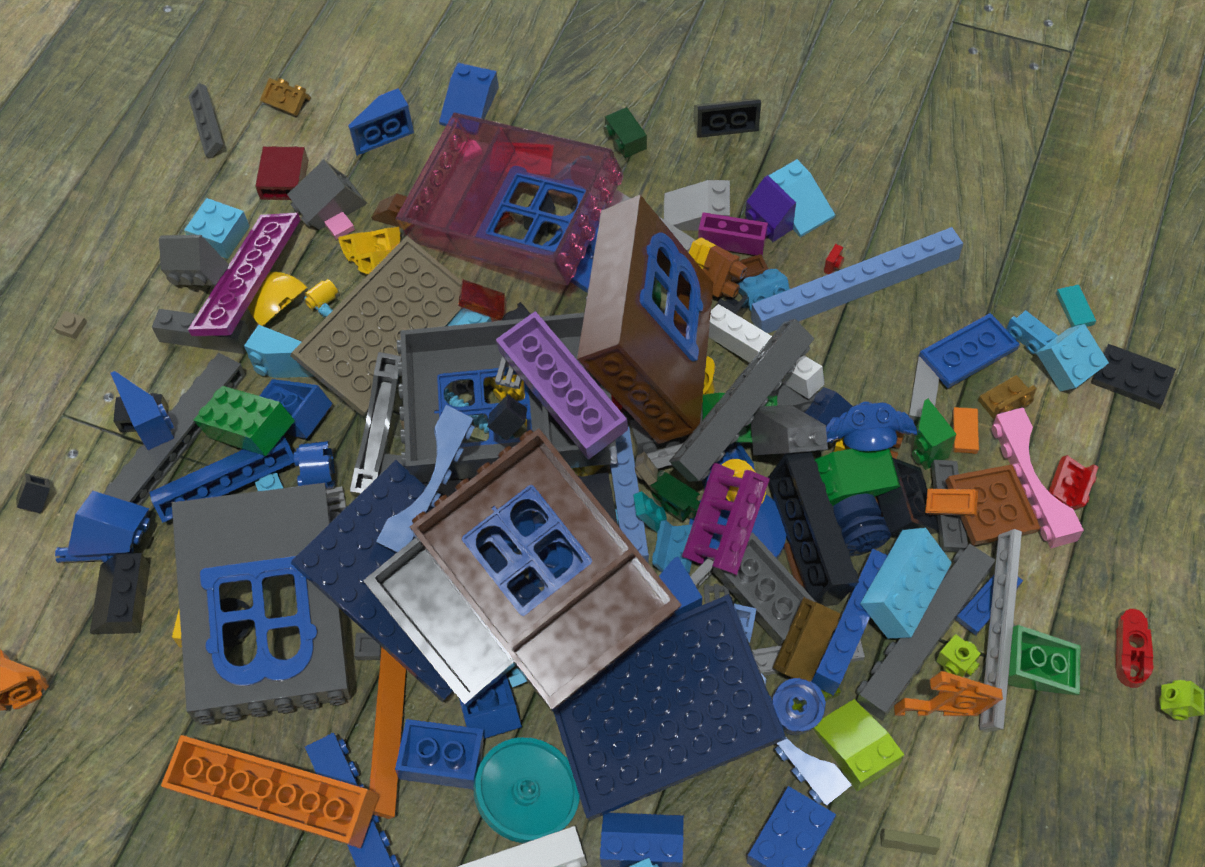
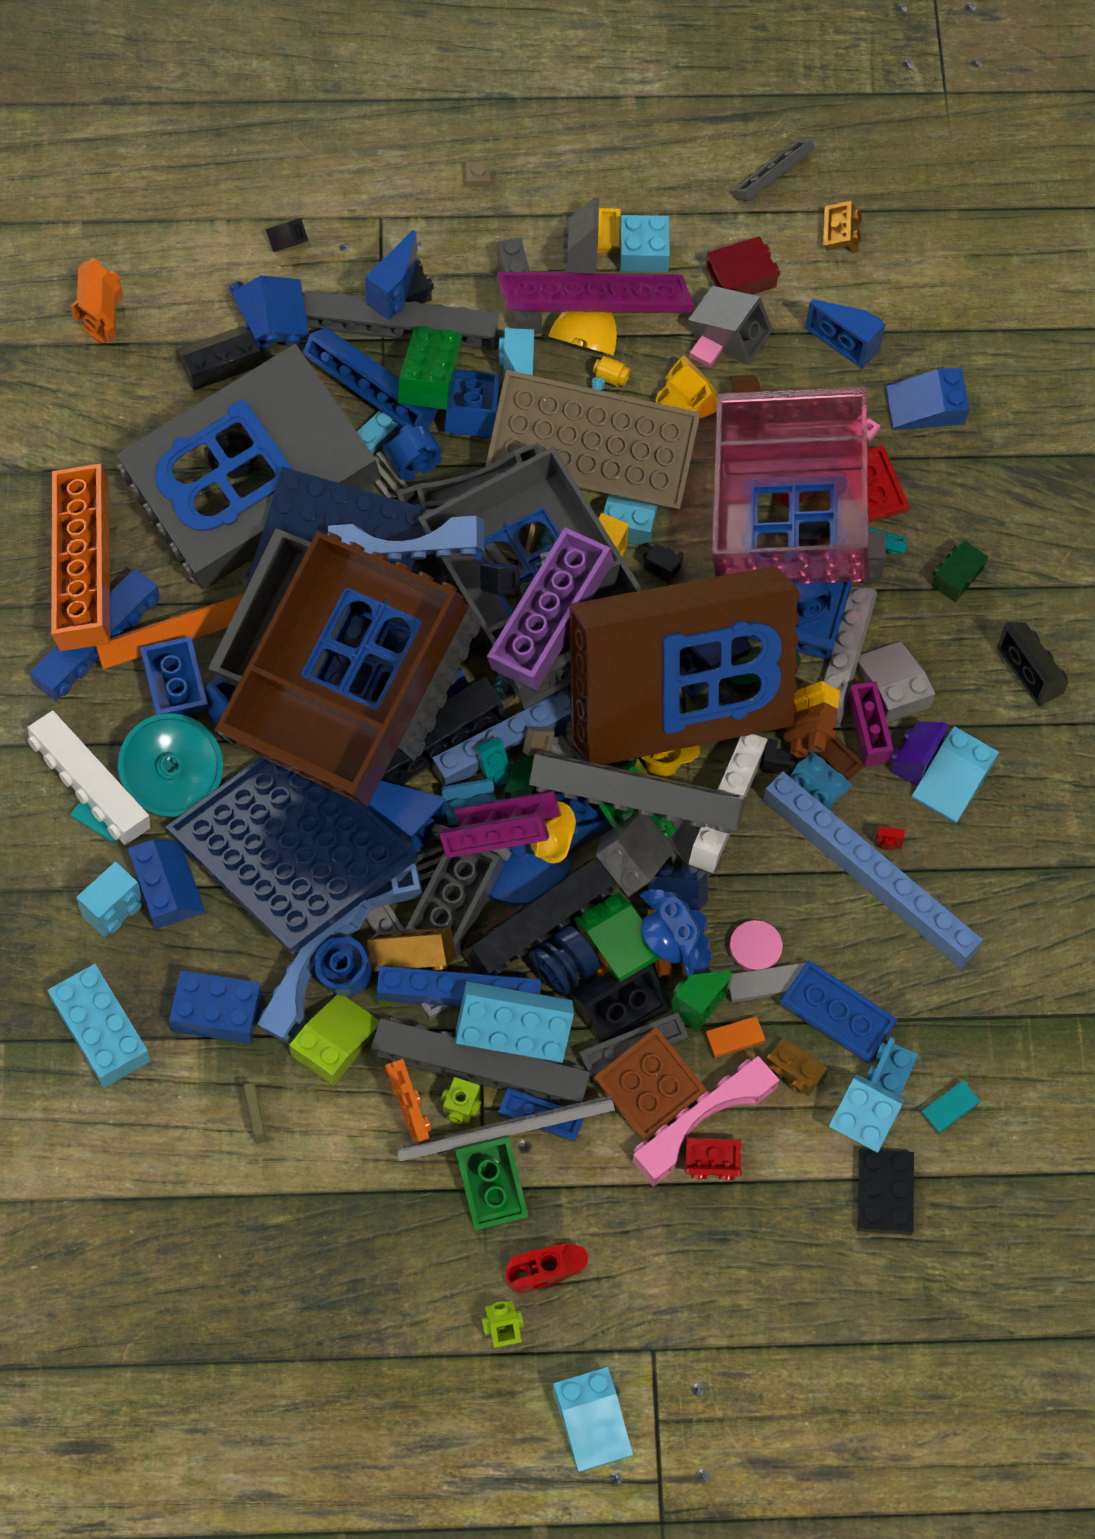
camera: 60 degrees right, 5 degrees up
clear red tile [458,279,505,320] -> none
orange tile [926,489,978,516] -> none
none -> bright pink tile [729,920,783,972]

